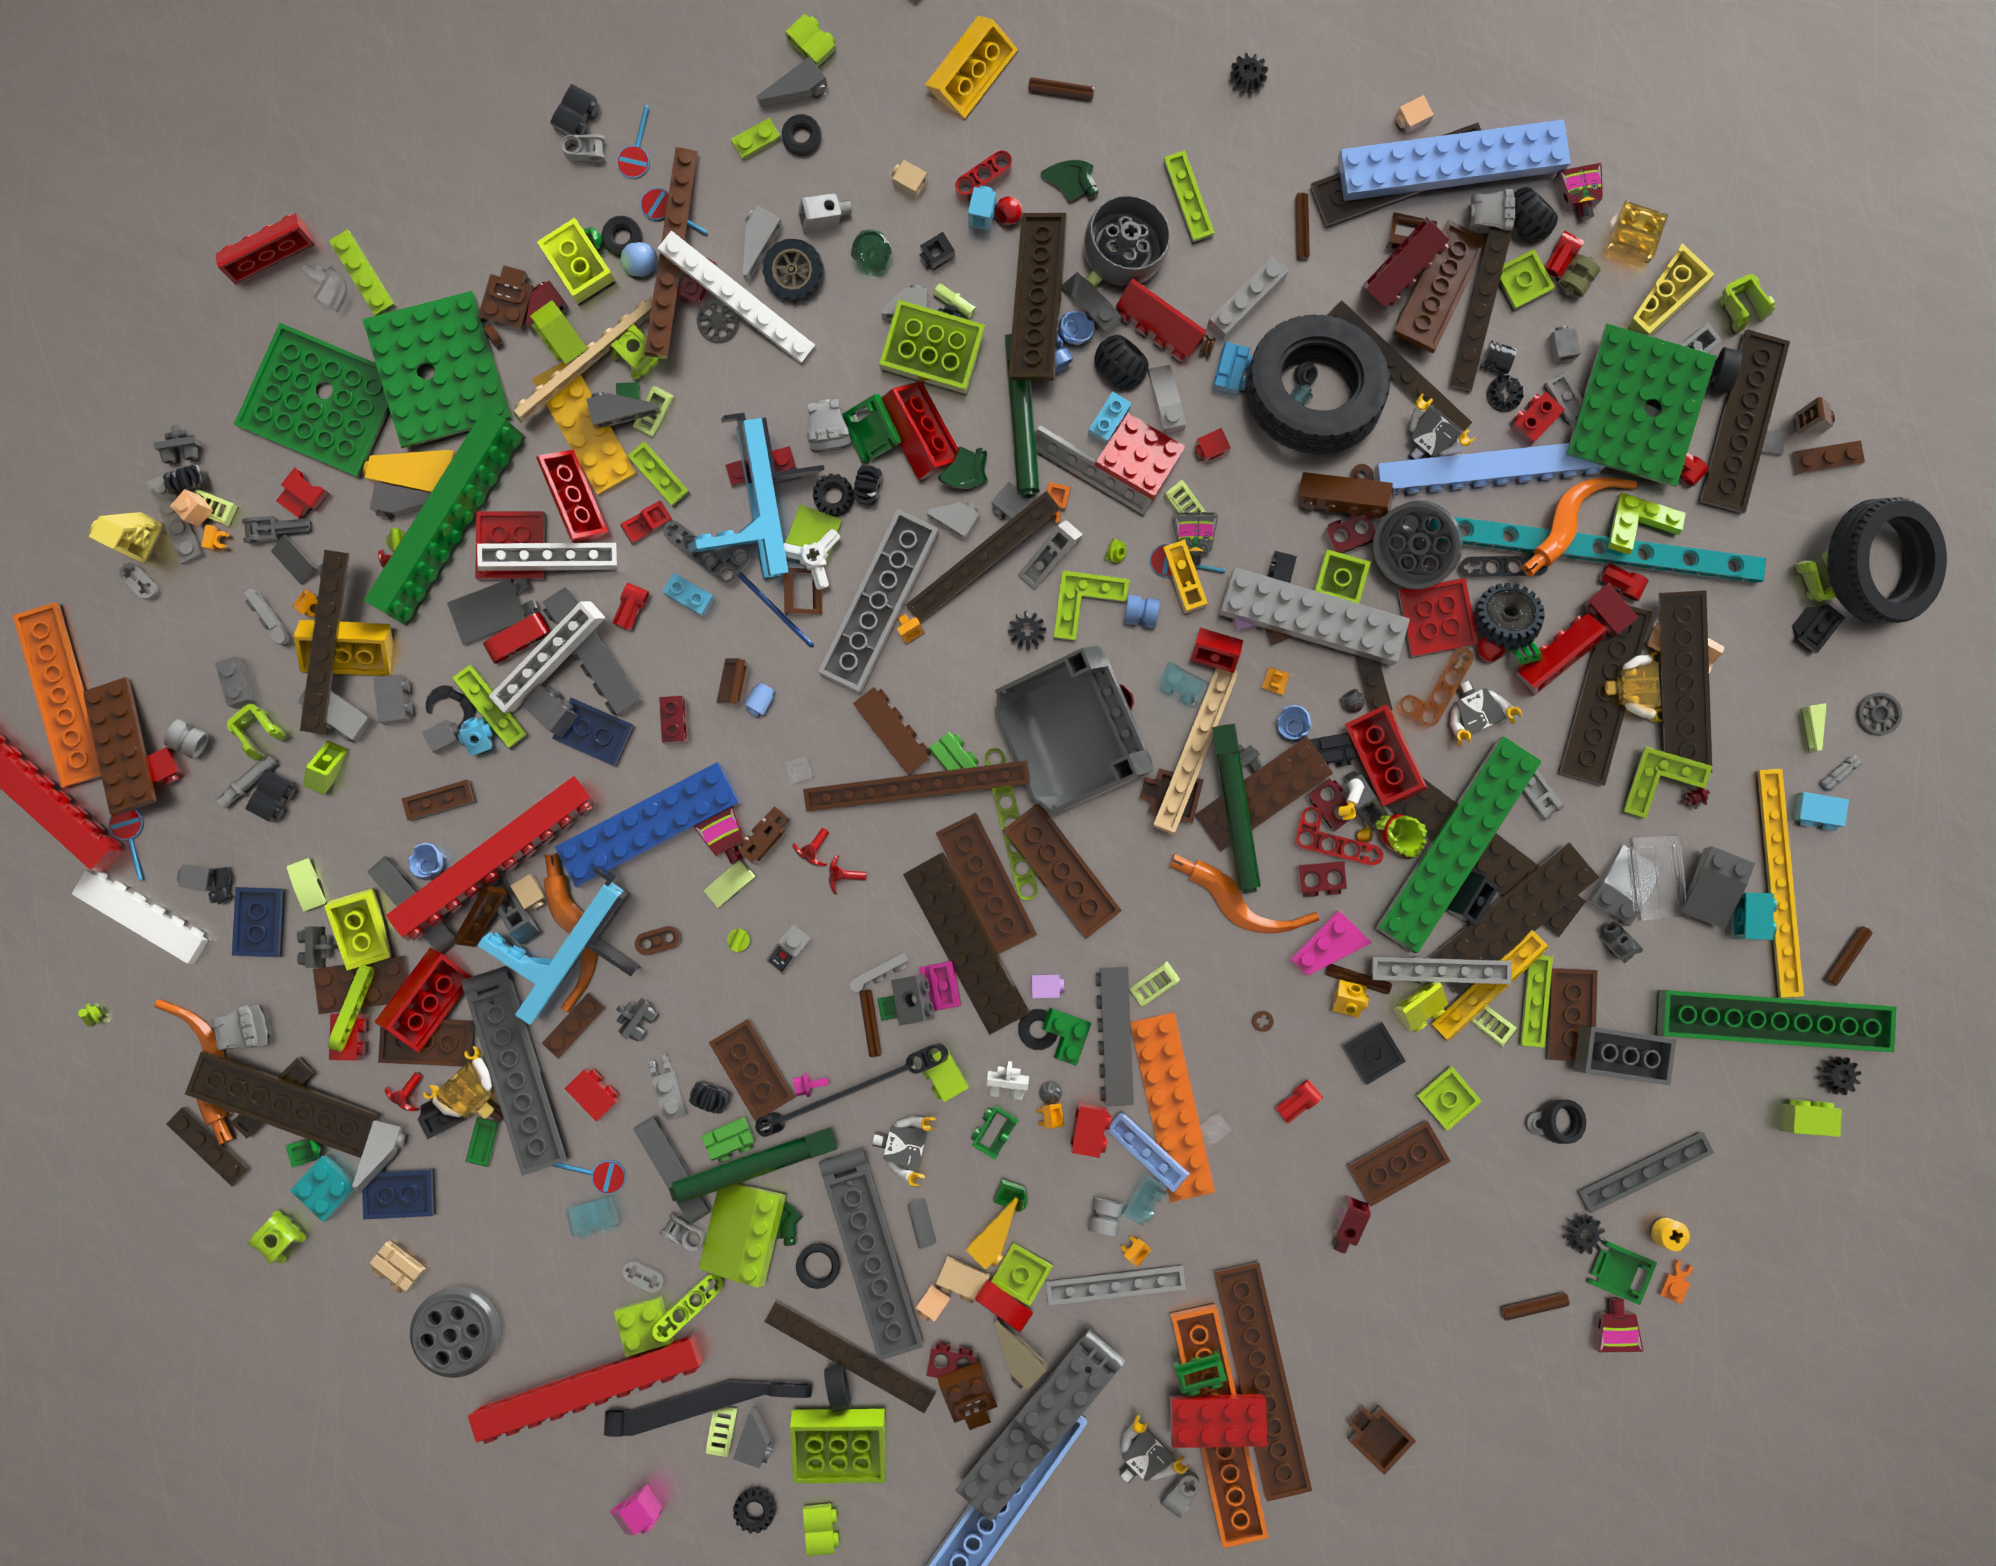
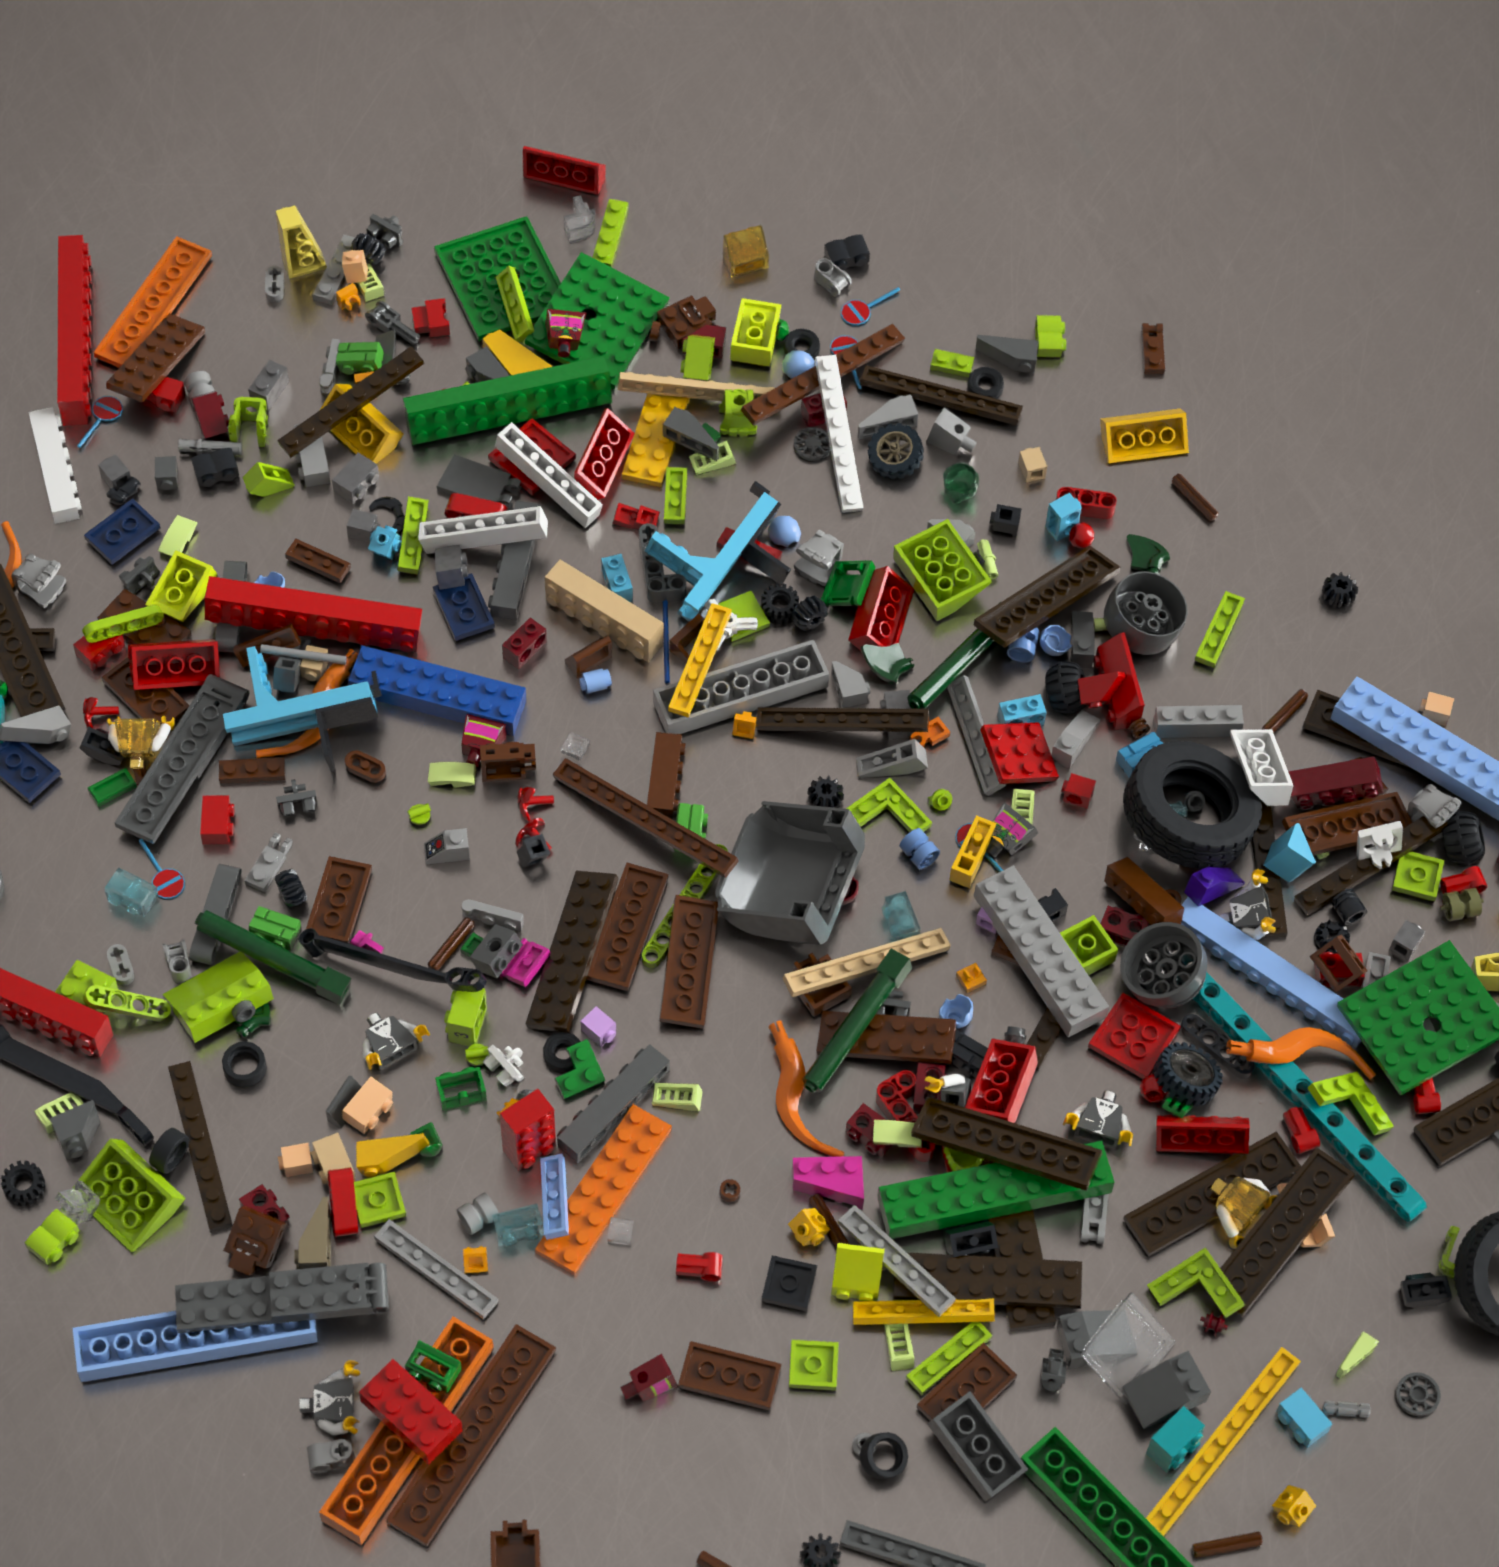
camera: 40 degrees right, 25 degrees down
red piece [612,582,649,631] -> none
dark grey hinge [818,1148,923,1361] -> none
red brick [1191,627,1243,673] -> none
clear orange beam [1396,647,1473,728] -> none
dark red brick [1583,583,1639,637] -> none
none -> clear brick [55,1181,100,1224]
none -> dark grey brick [155,456,178,490]
none -> dark red brick [191,391,229,438]
none -> dark grey tile [232,1000,256,1022]
none -> light grey piece [260,644,347,665]
none -> bright green brick [336,342,384,375]
none -> light nougat brick [342,1077,393,1134]
none -> lime plate [465,1044,489,1066]
none -> lime plate [496,266,534,343]
none -> black brick [517,834,551,868]
none -> torso [545,309,586,358]
none -> tan brick [545,560,664,663]
none -> yellow plate [668,603,732,718]
none -> clear yellow slope [723,225,769,278]
none -> light blue hair [767,516,801,547]
none -> dark brown plate [860,365,1023,425]
none -> yellowish green slope [873,1120,922,1147]
none -> dark brown plate [911,1097,1102,1191]
none -> red slope [1078,671,1126,708]
none -> dark purple slope [1184,867,1245,907]
none -> white slope [1230,729,1293,806]
none -> medium azure slope [1263,823,1316,882]
none -> yellow brick [1272,1485,1316,1527]
none -> reddish brown tile [1309,934,1368,993]
none -> white piece [1357,821,1403,869]

